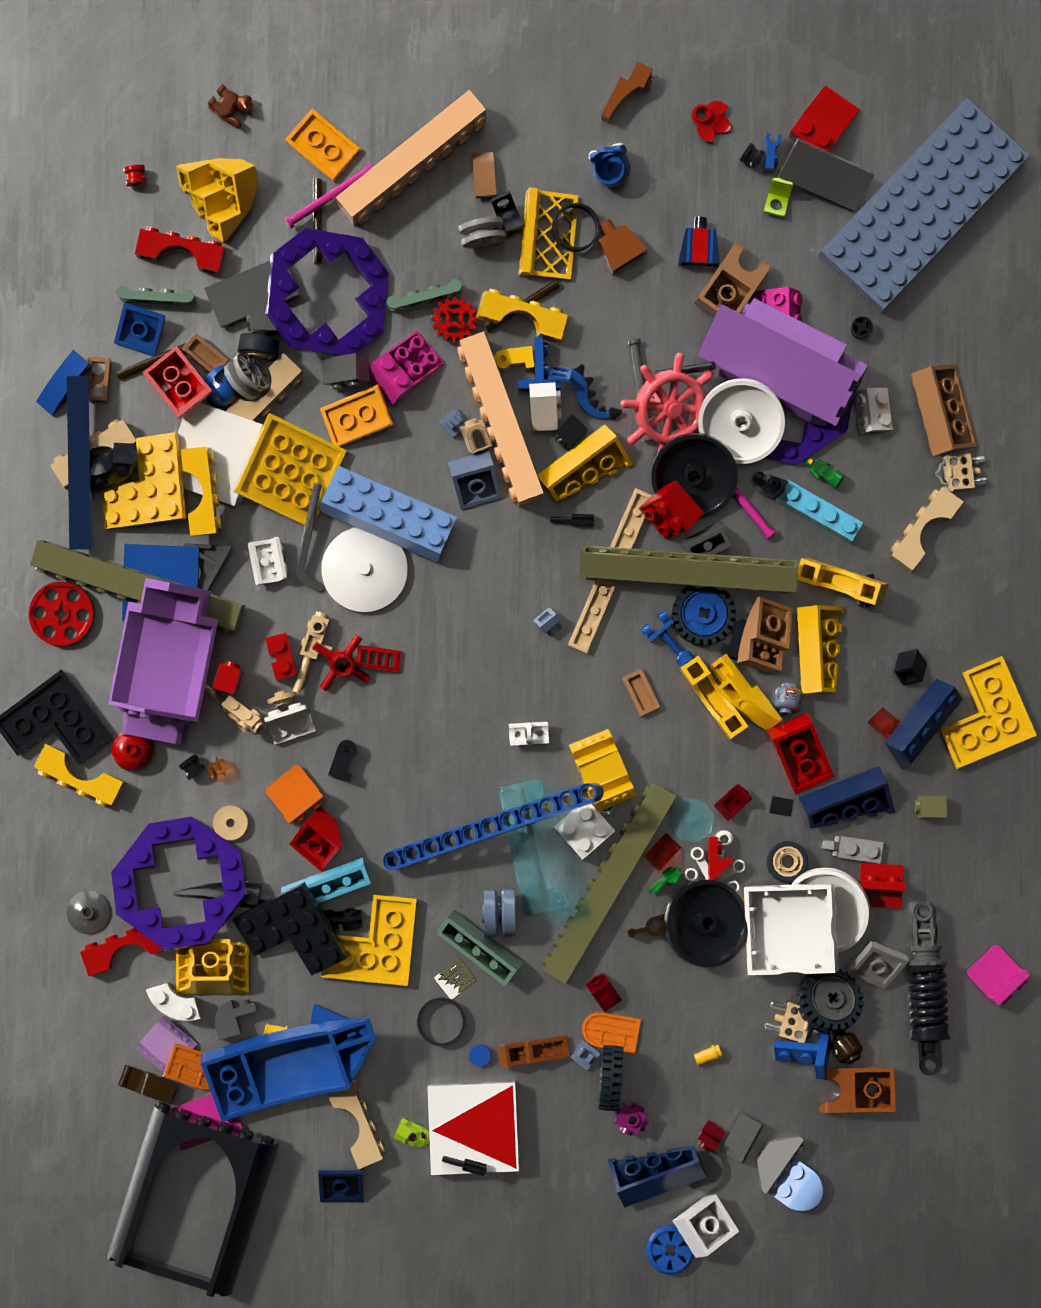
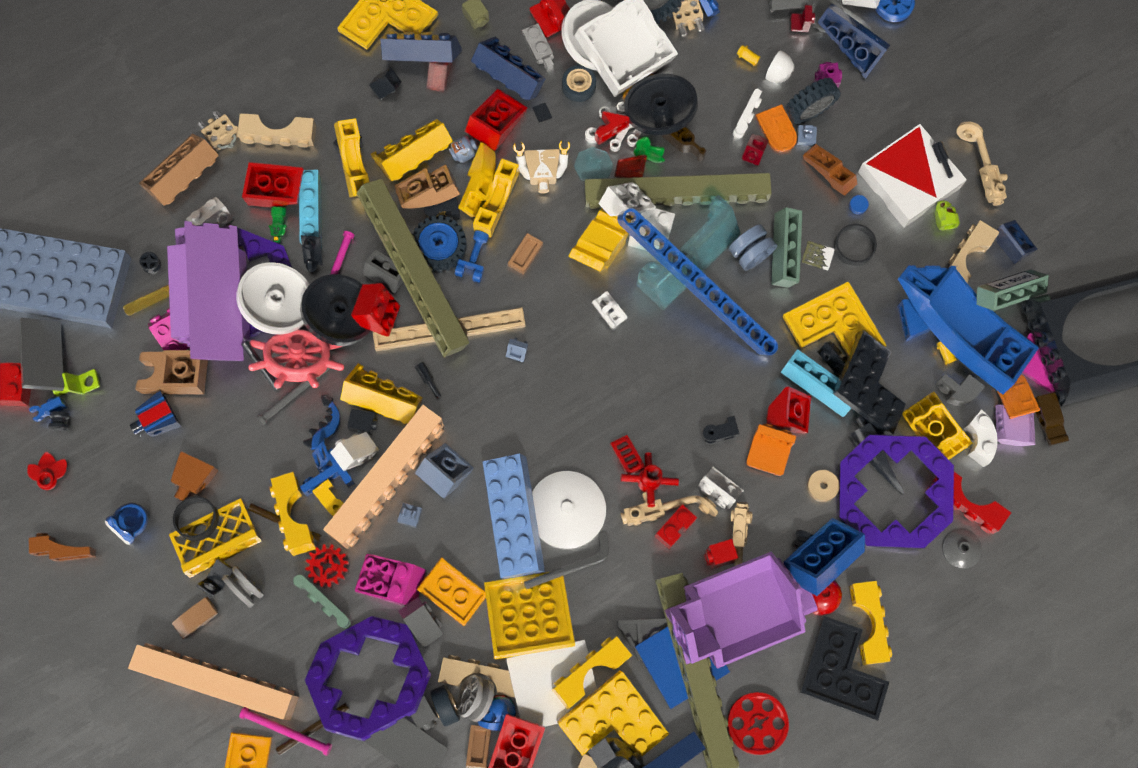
camera: 125 degrees left, 10 degrees down
clear orange wheel [206,756,228,780] -> none
white bracket [248,537,288,586] -> none
brick [460,418,492,453] -> none
dark red bracket [713,783,752,821] -> none
none -> clear yellow axle [123,284,169,316]
none -> red slope [242,162,304,207]
none -> torso [513,140,570,193]
none -> white slope [599,182,656,216]
none -> white hinge [732,89,762,139]
none -> white helmet [765,50,794,83]
none -> blue slope [784,518,865,596]
none -> tan piece [957,122,1008,206]
none -> sand green brick [976,269,1049,311]

